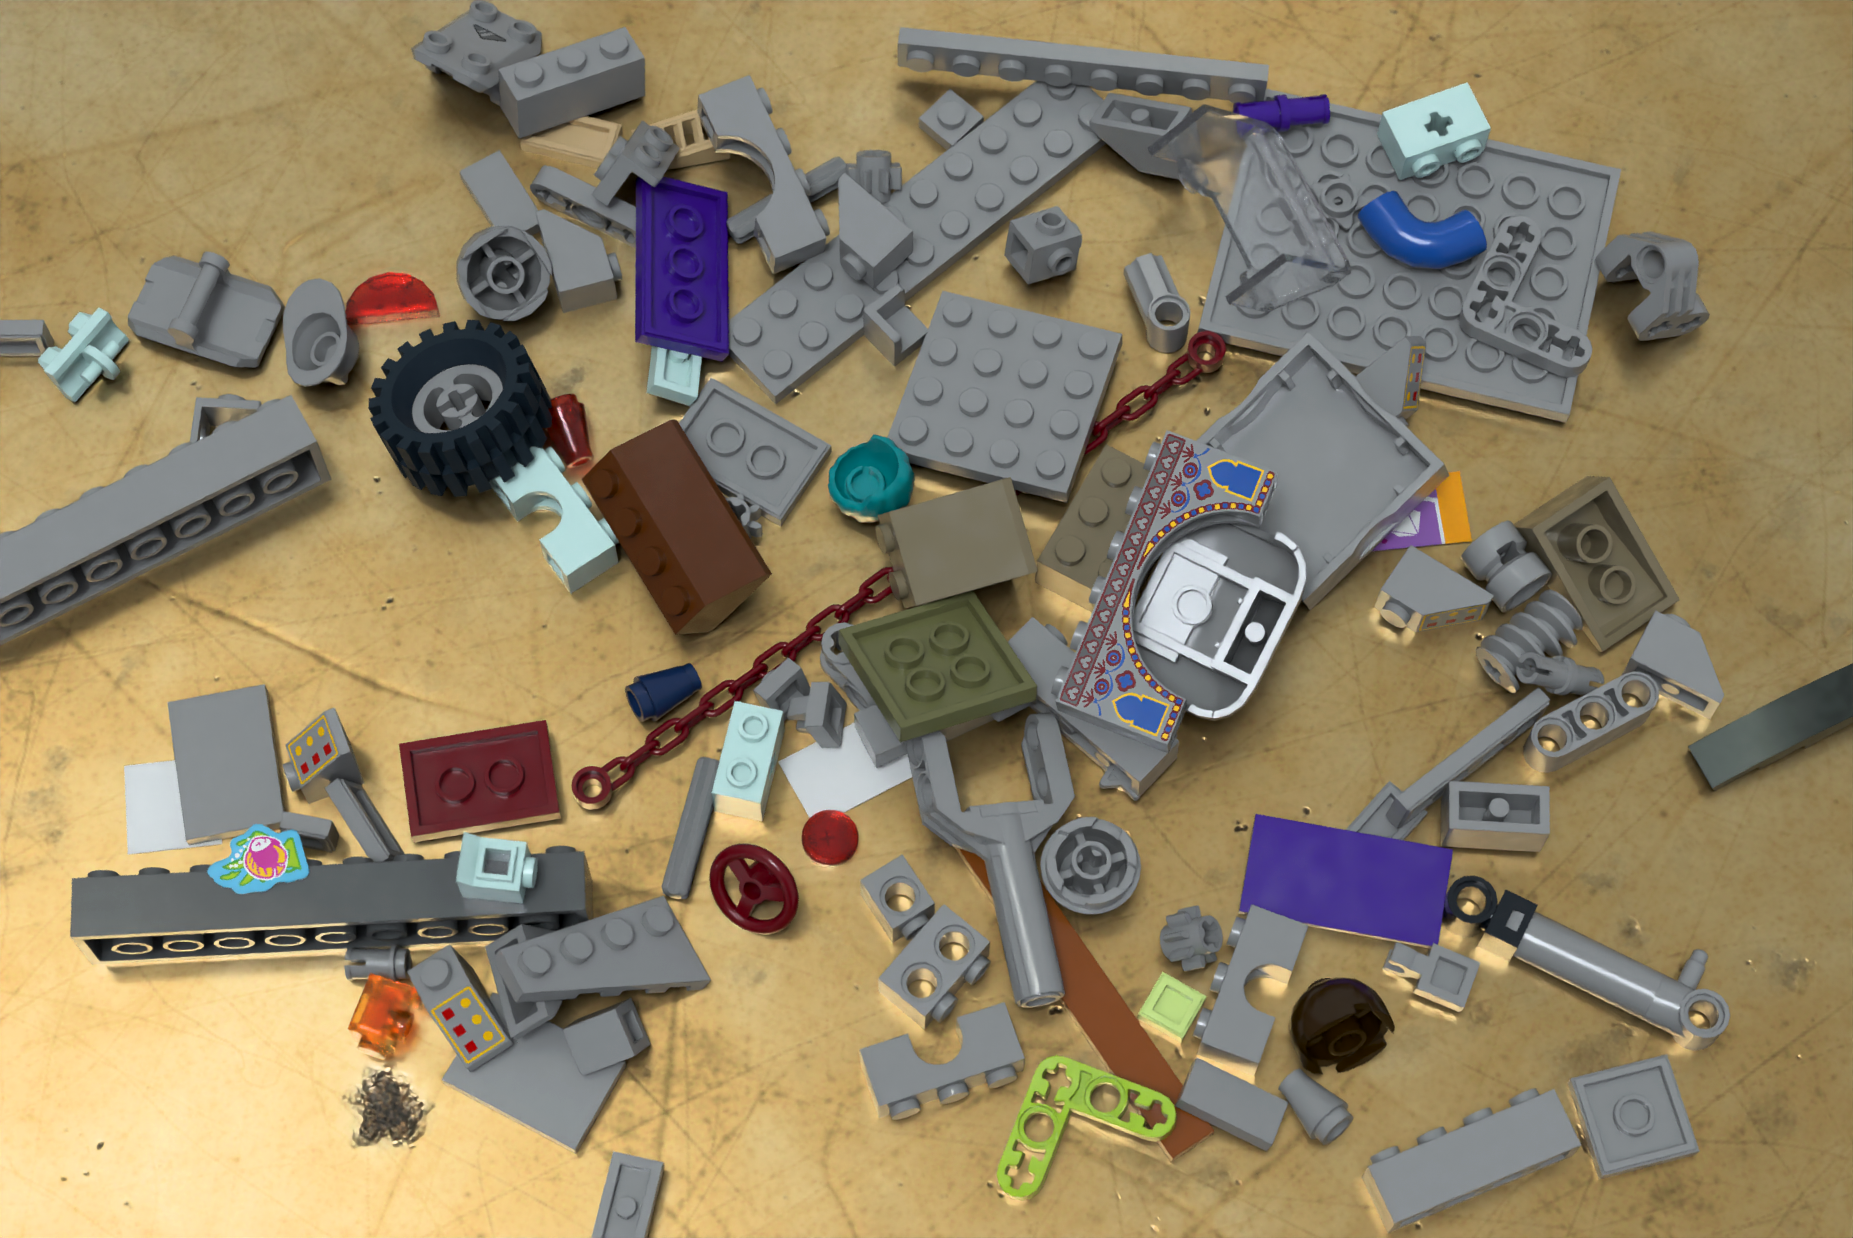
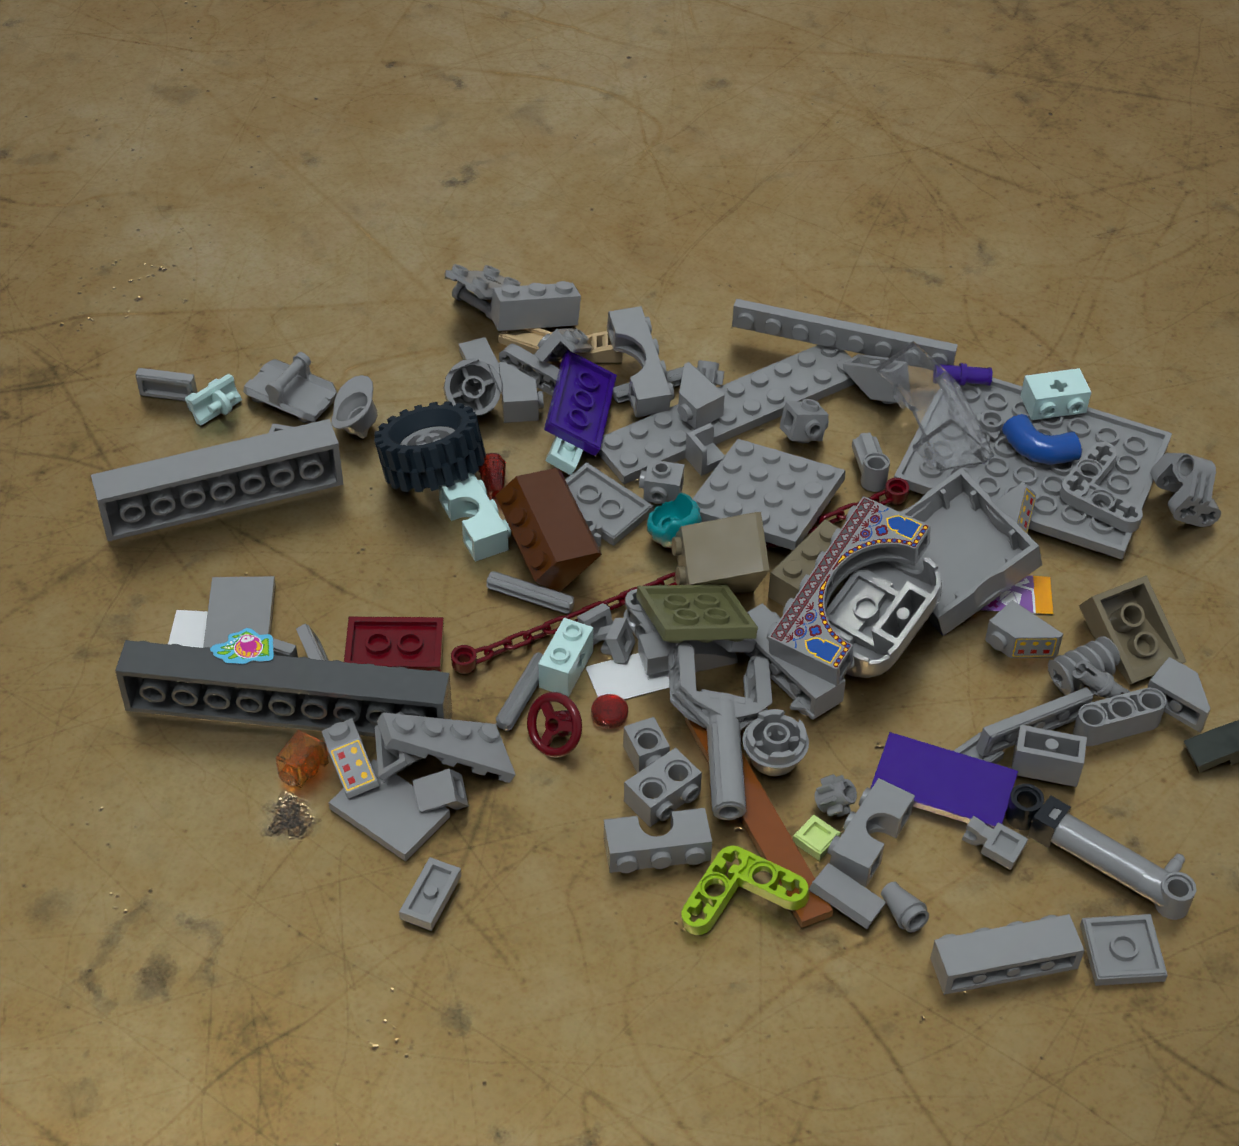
camera: 10 degrees right, 20 degrees down
light grey slope [282,707,364,804] -> none
clear red tile [345,272,440,326] -> none
light grey pin [345,944,411,984] -> none
light aqua window [456,831,538,904] -> none
dark blue cone [625,663,702,722] -> none
light grey plate [919,89,984,150] -> none
dark brown cylinder [1289,977,1395,1074] -> none
light grey wheel [1461,520,1552,612] -> none
none -> light grey axle [486,571,574,614]
none -> light grey brick [639,459,685,504]

